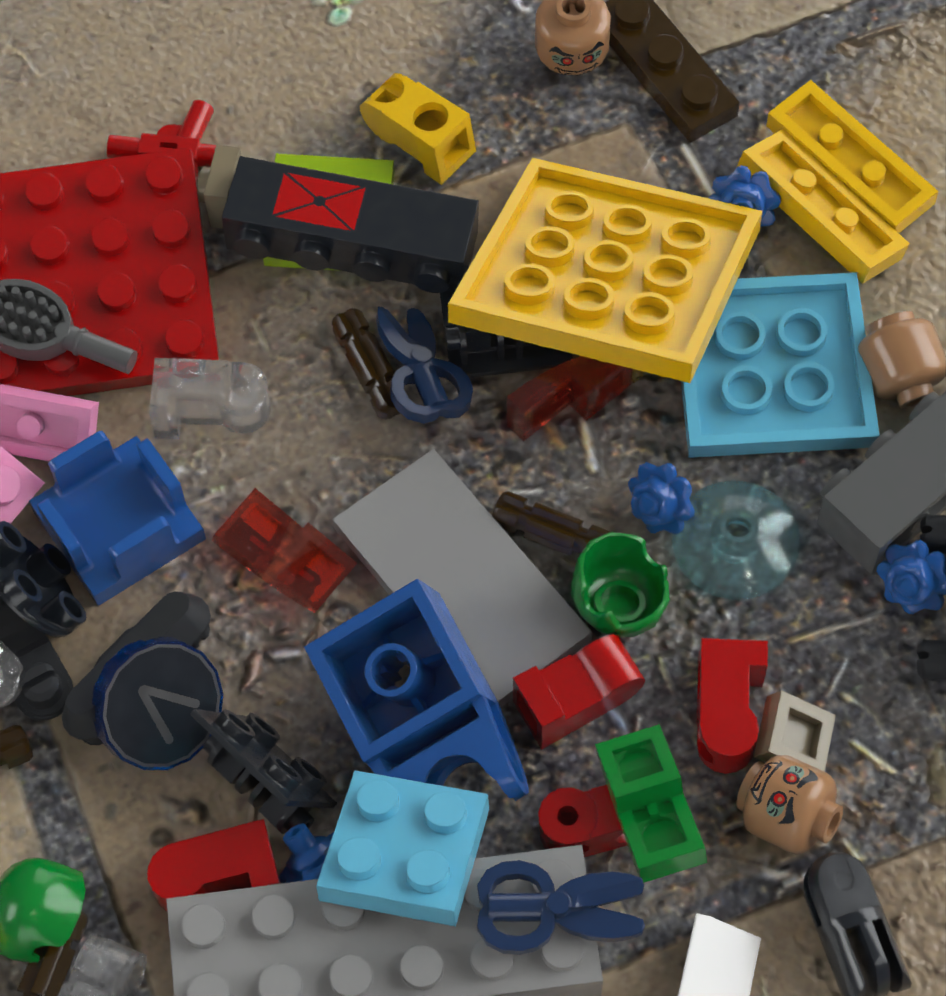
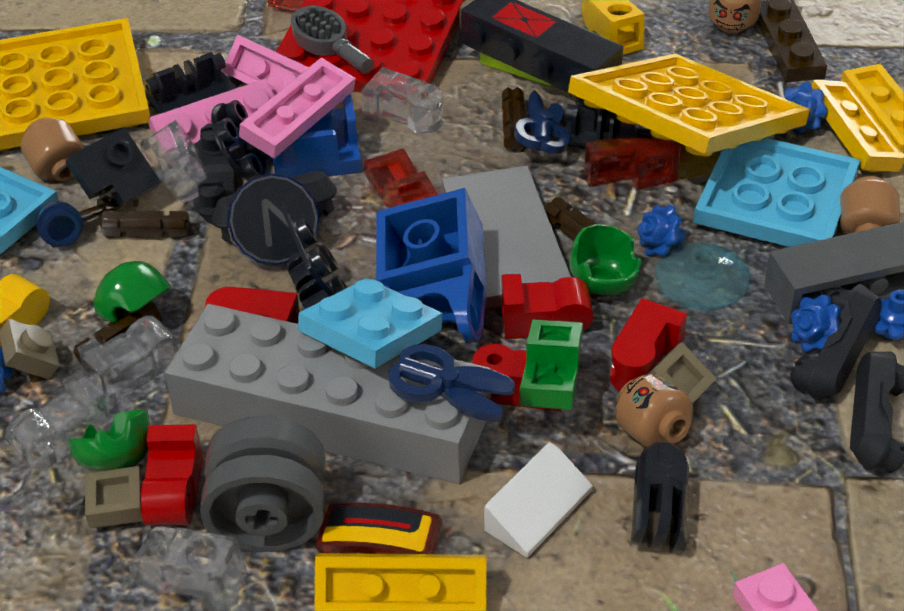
camera: 25 degrees right, 20 degrees down
none -> bright pink plate [239,58,356,158]

